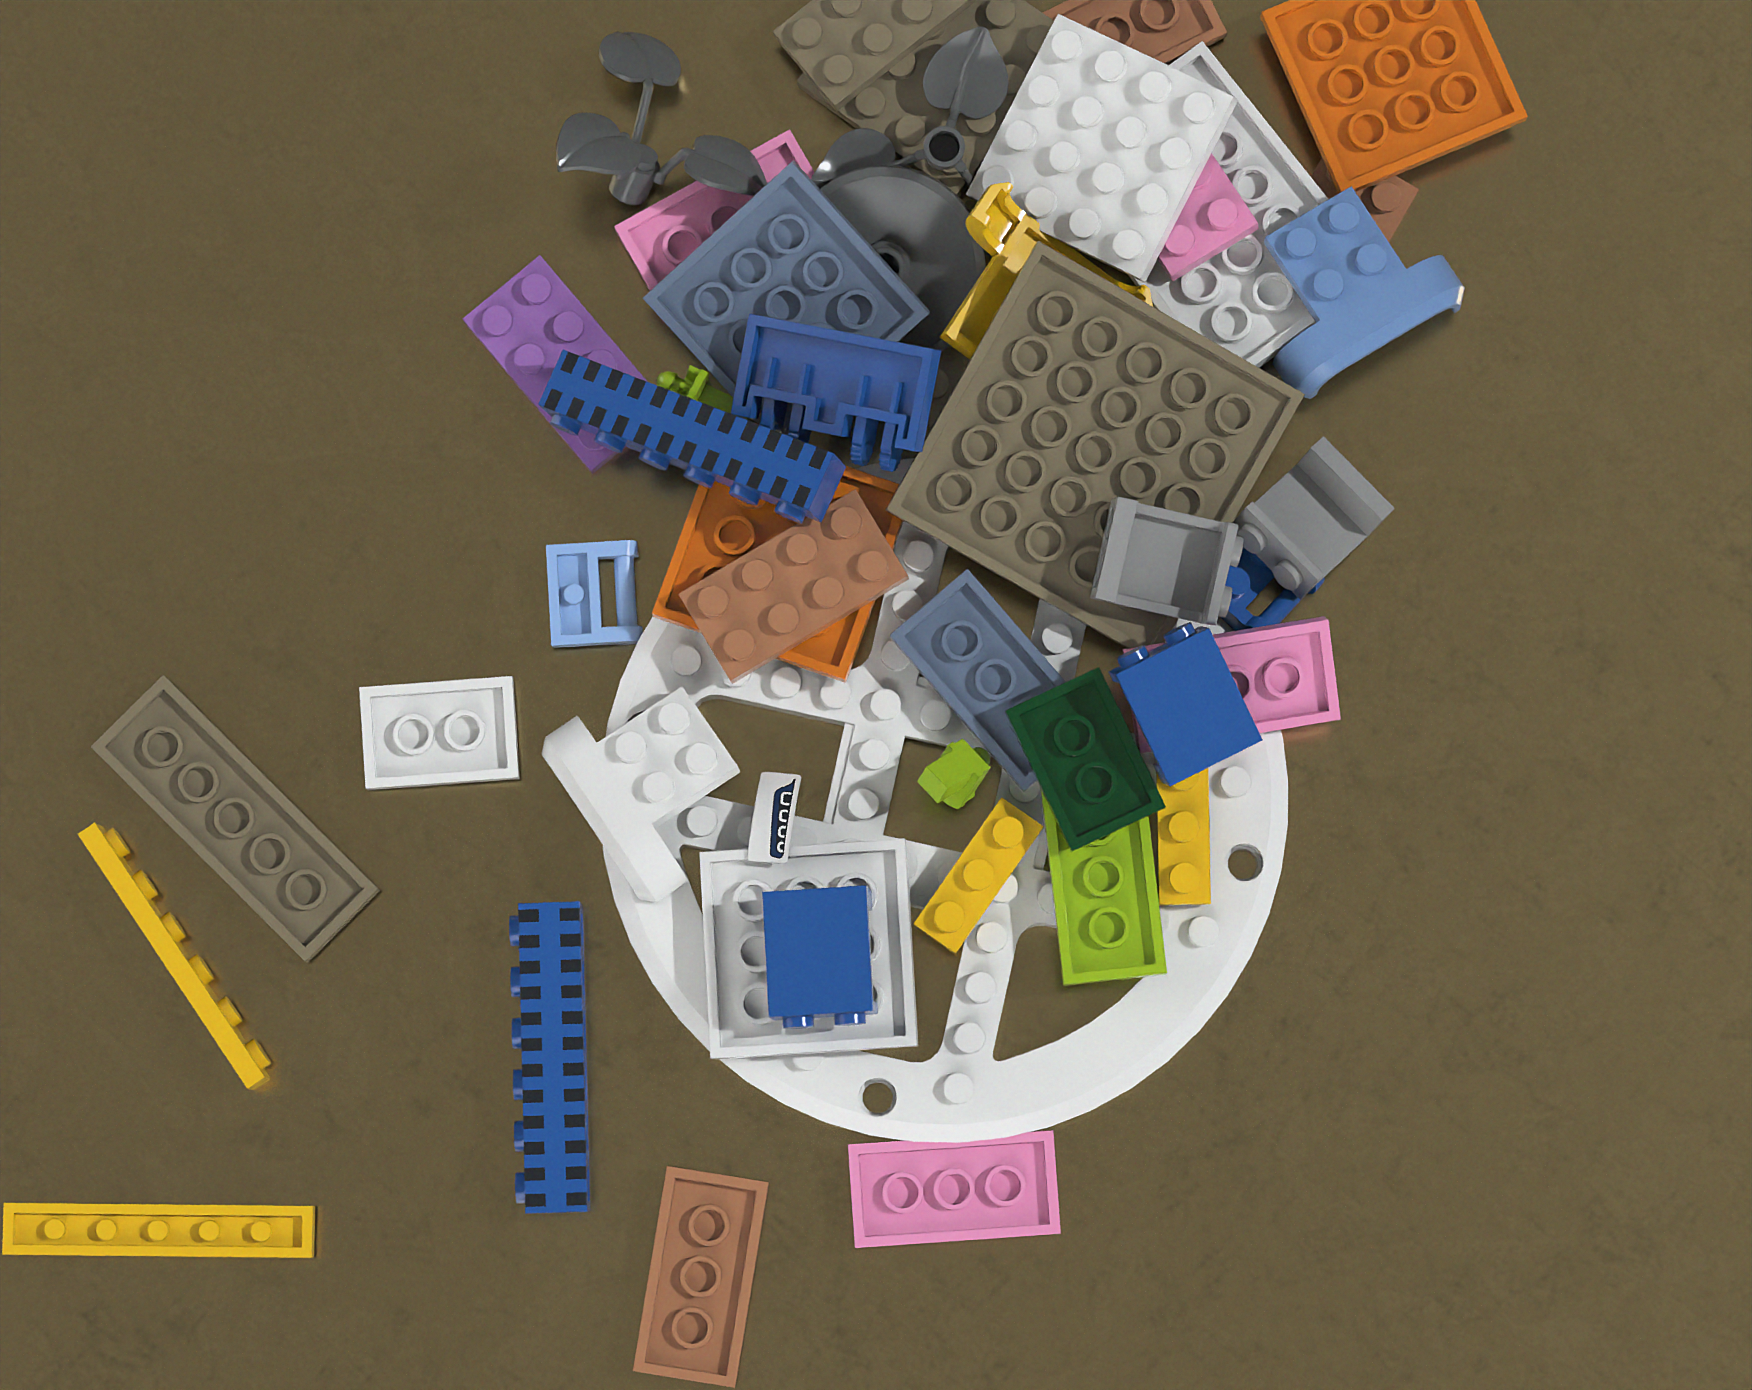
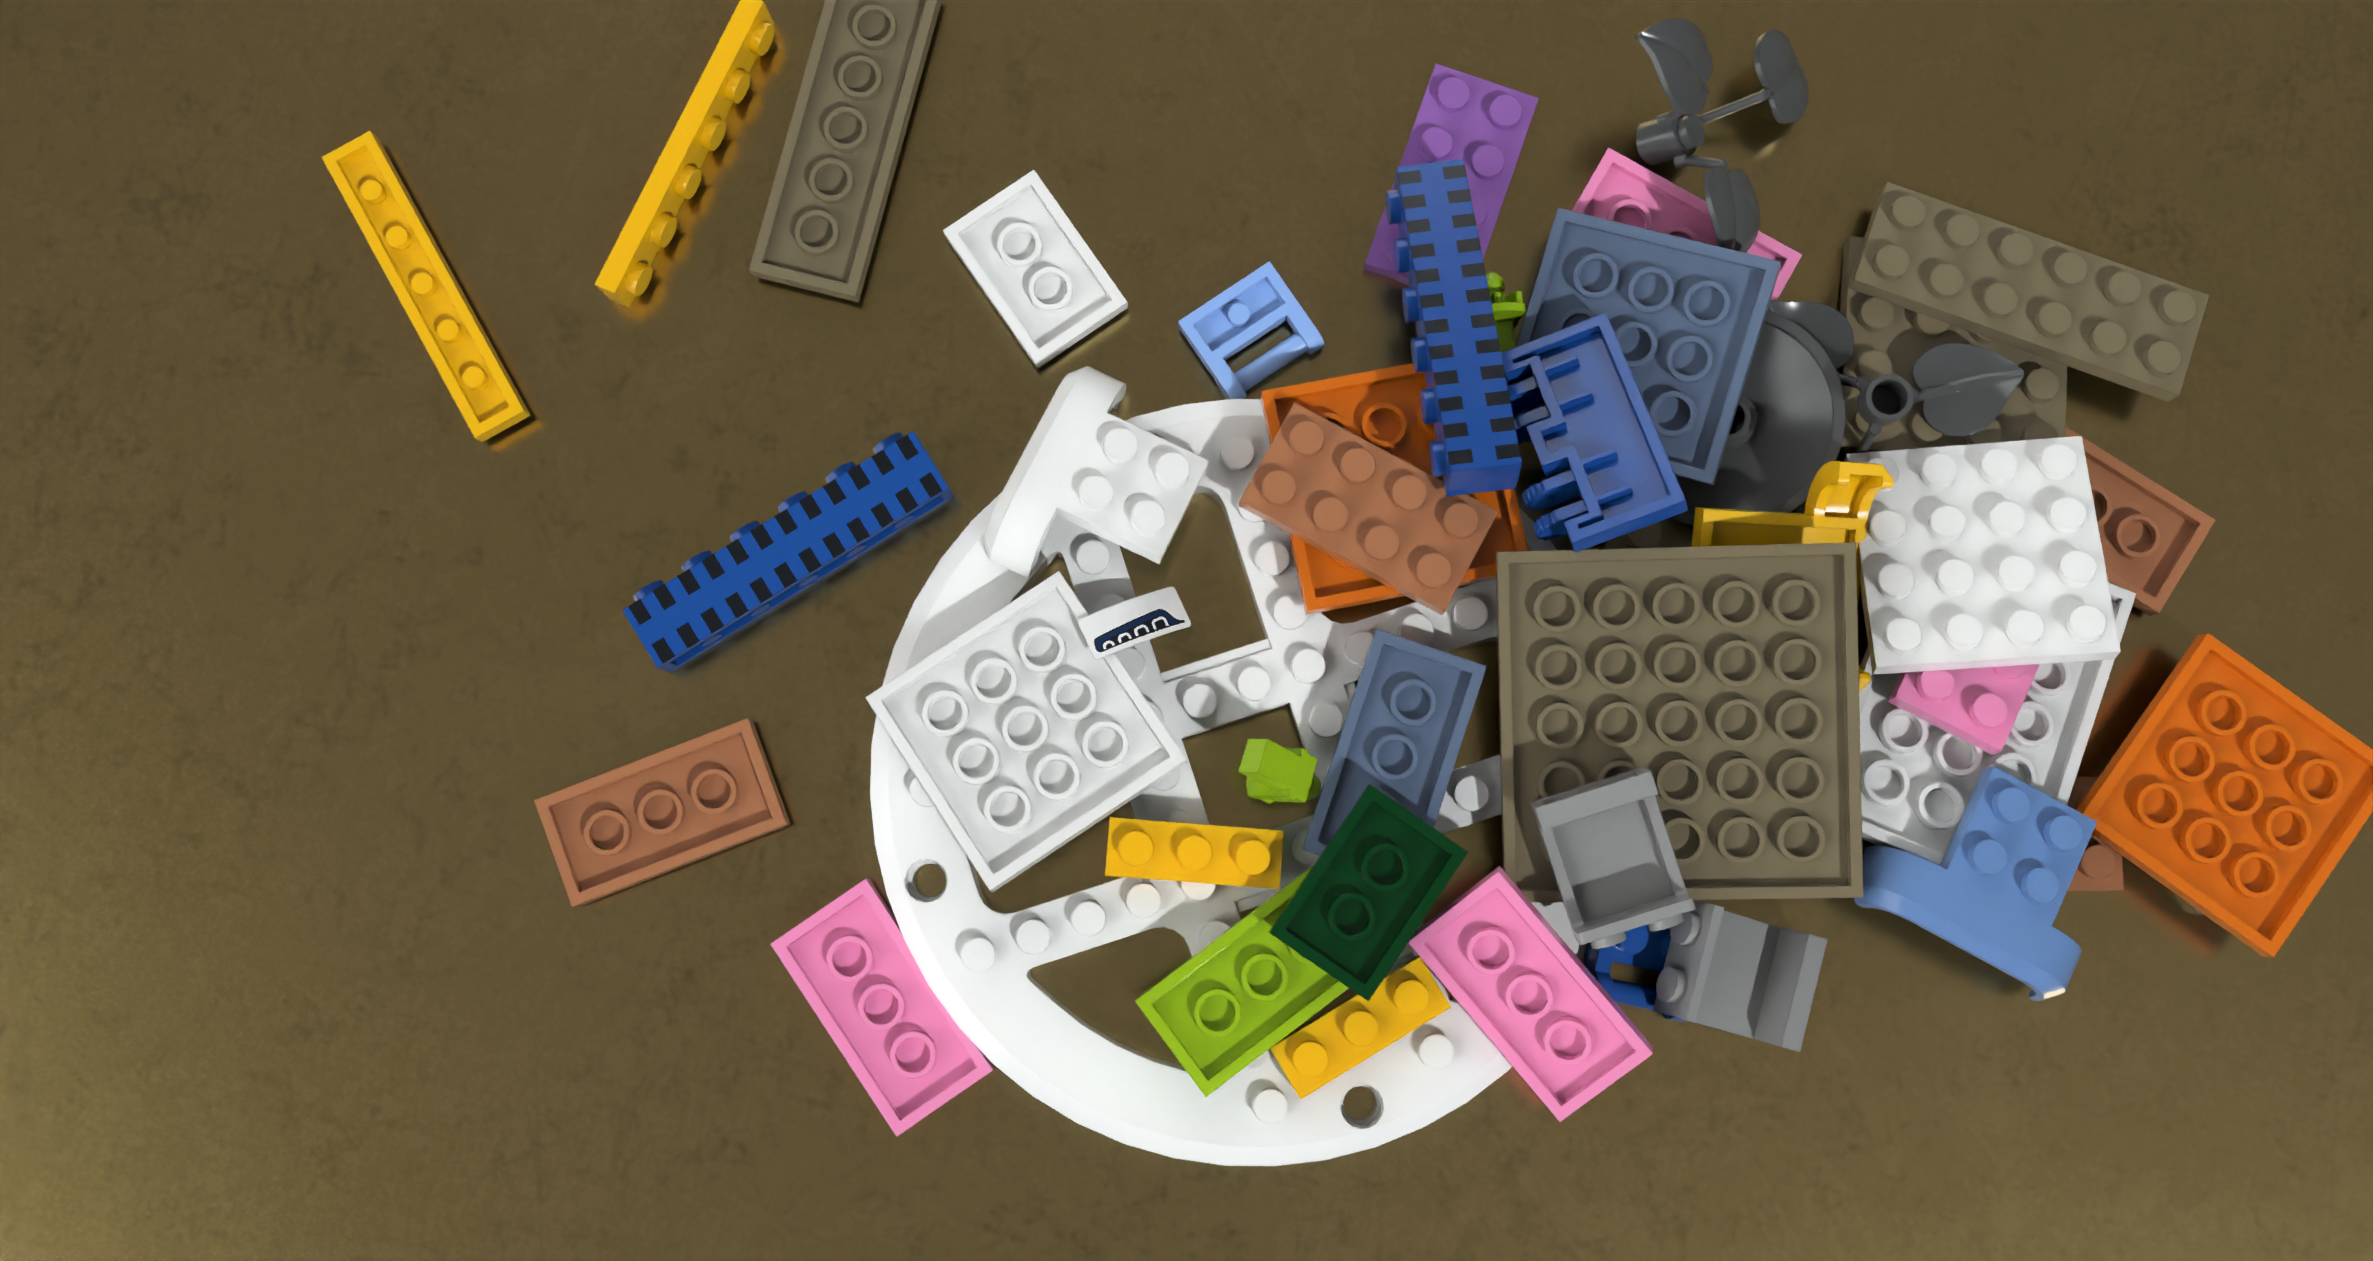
camera: 60 degrees right, 0 degrees up
blue panel [762,885,878,1029] -> none
blue panel [1109,622,1263,786] -> none

